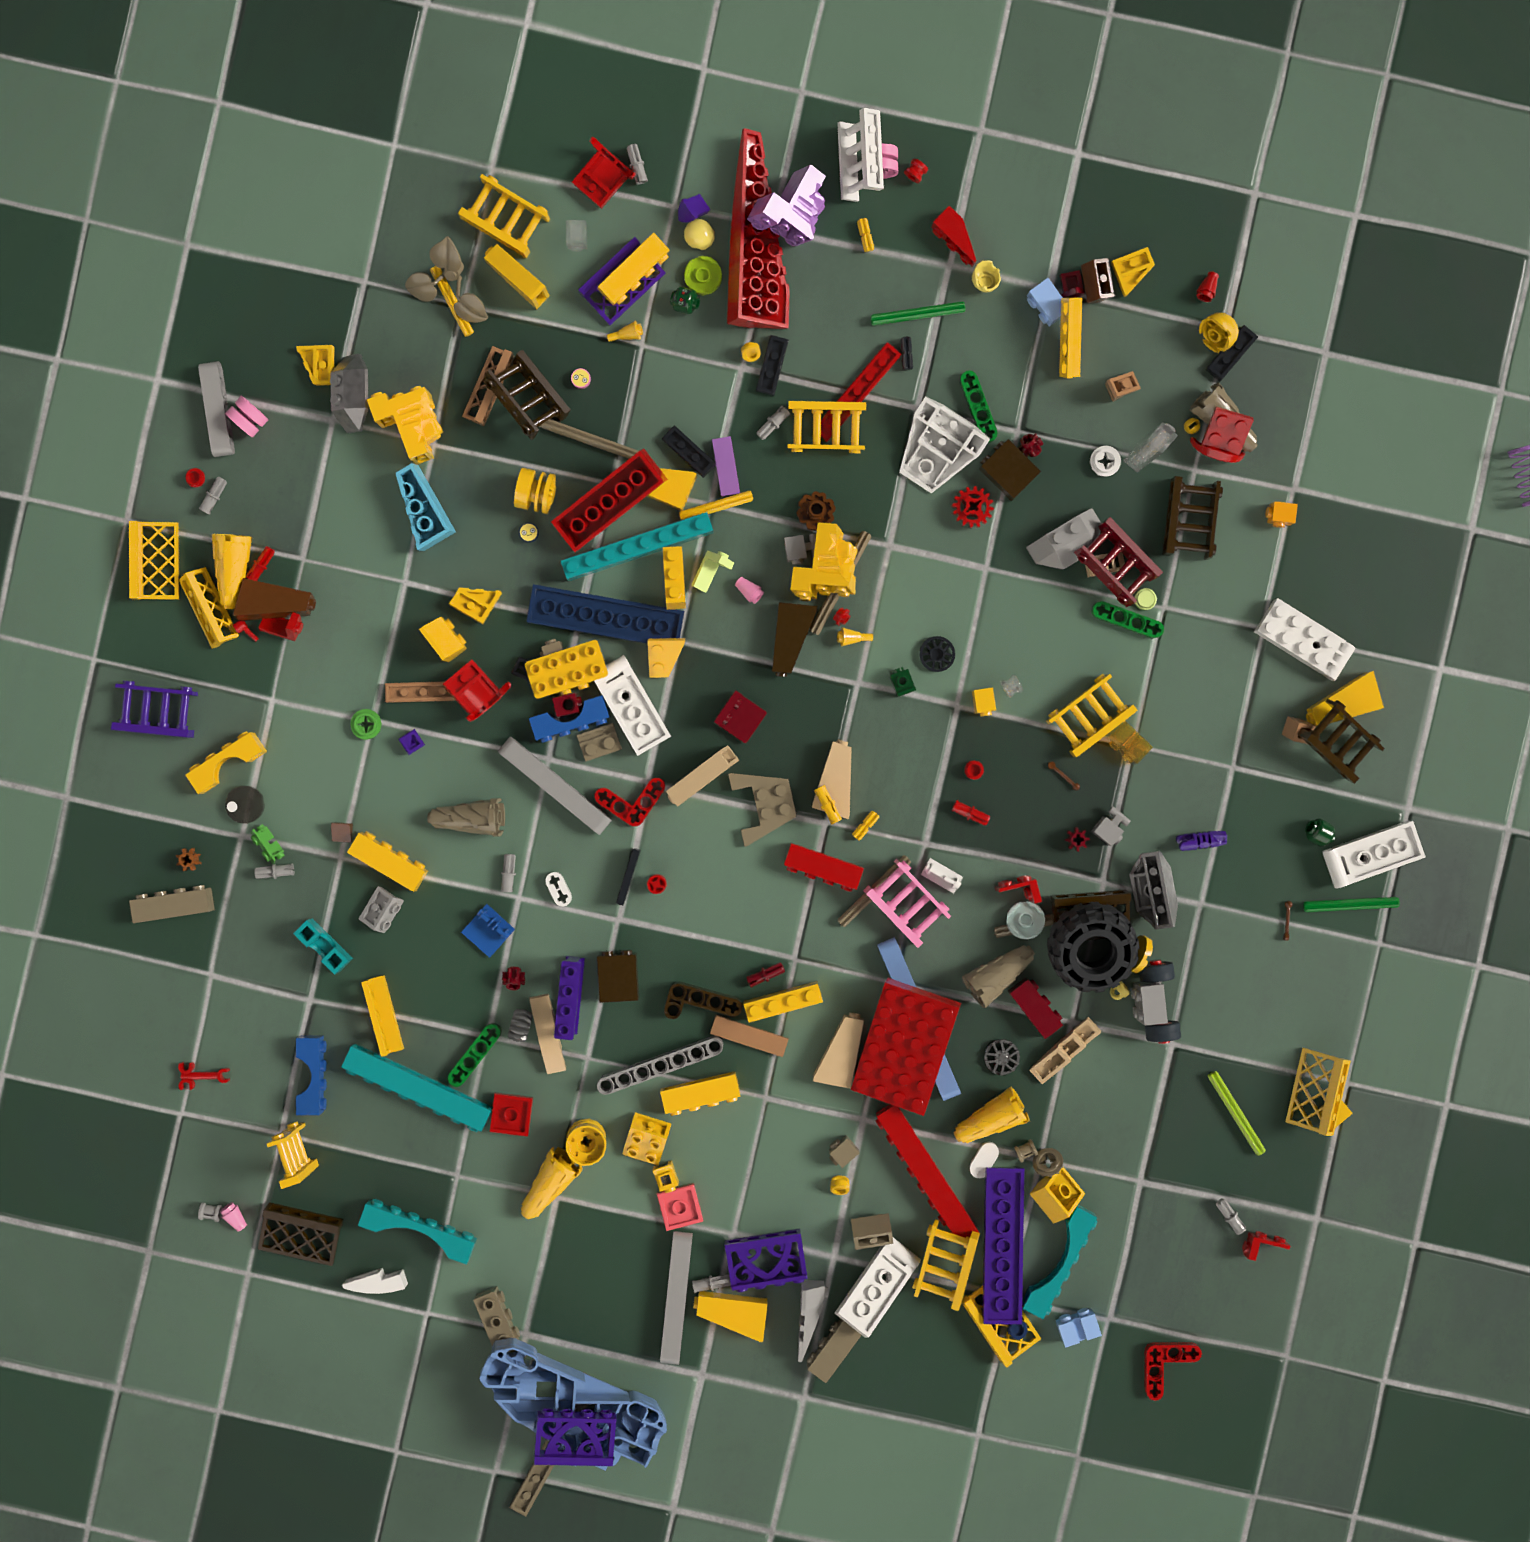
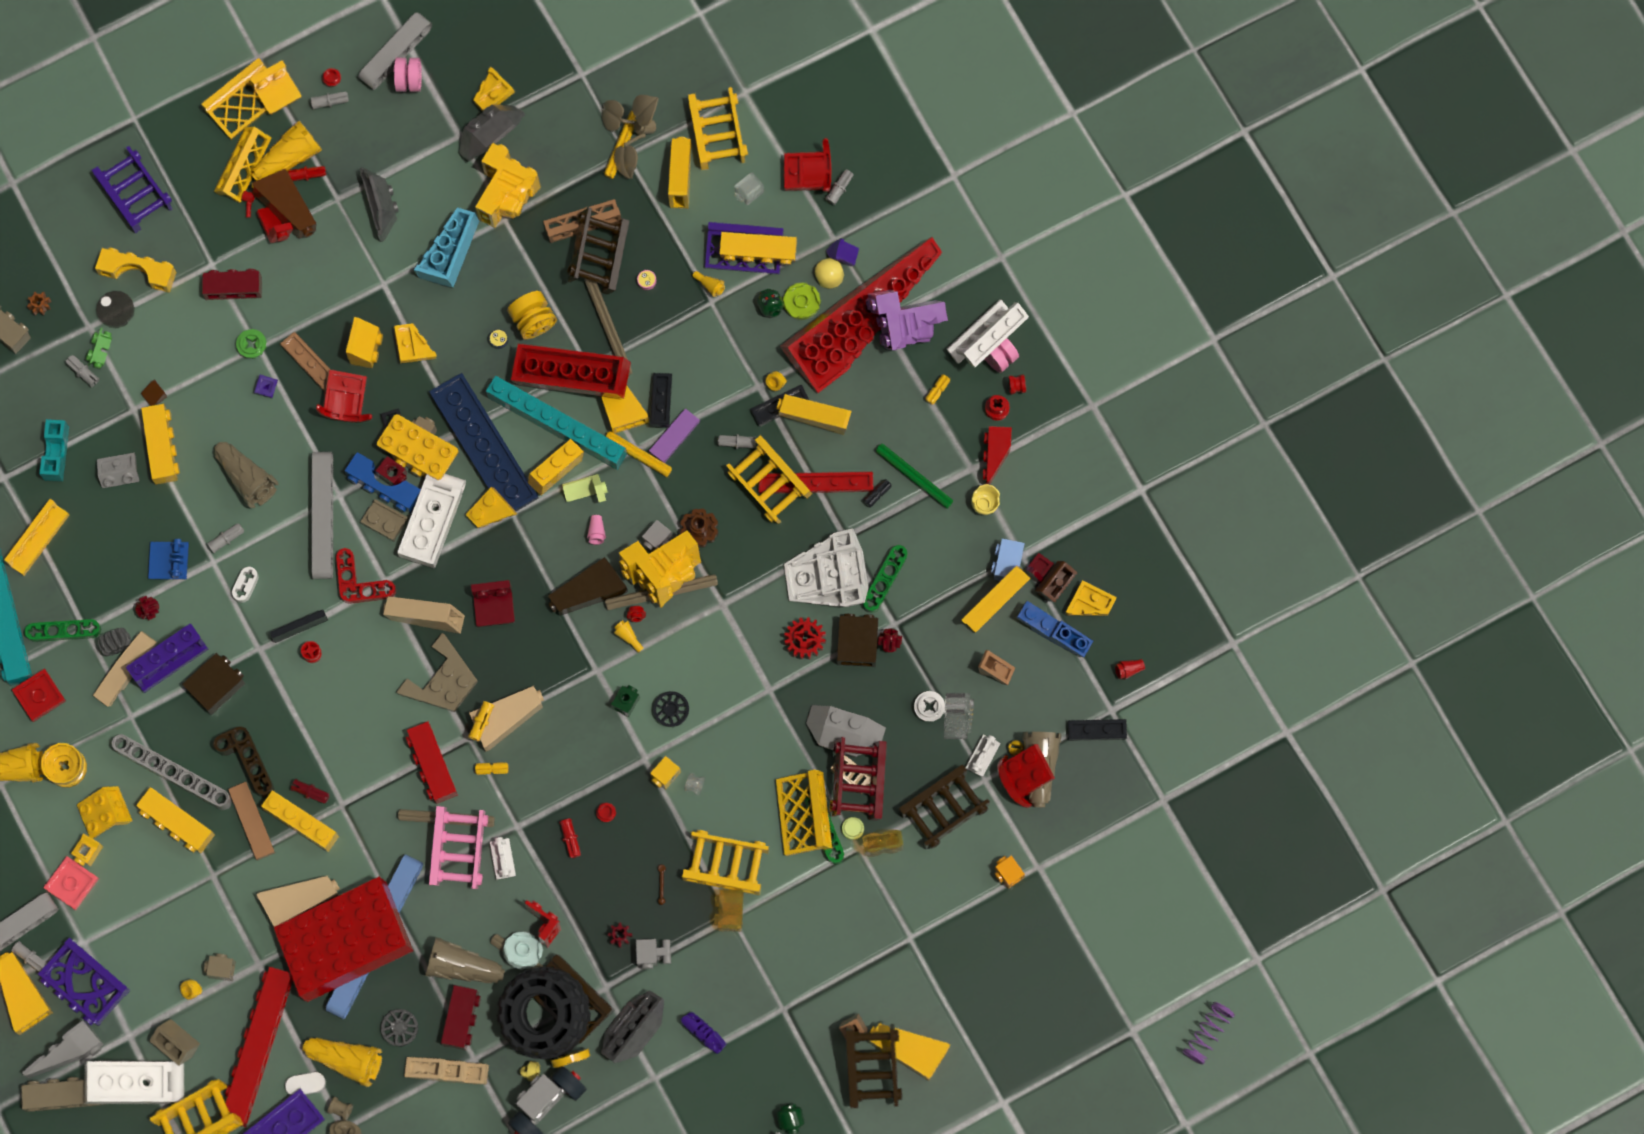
camera: 45 degrees right, 15 degrees down
yellow cylinder [1199,312,1239,353] -> none
white hinge [1254,598,1356,681] -> none
none -> dark red brick [203,269,262,300]
none -> yellow bracket [250,61,301,115]
none -> flat silver wedge [359,167,399,242]
none -> yellow slope [776,394,852,435]
none -> yellow fence [776,769,832,856]
none -> clear yellow brick [862,830,903,857]
none -> white hinge [966,734,1001,777]
none -> red piece [985,395,1010,421]
none -> blue slope [1016,601,1093,657]

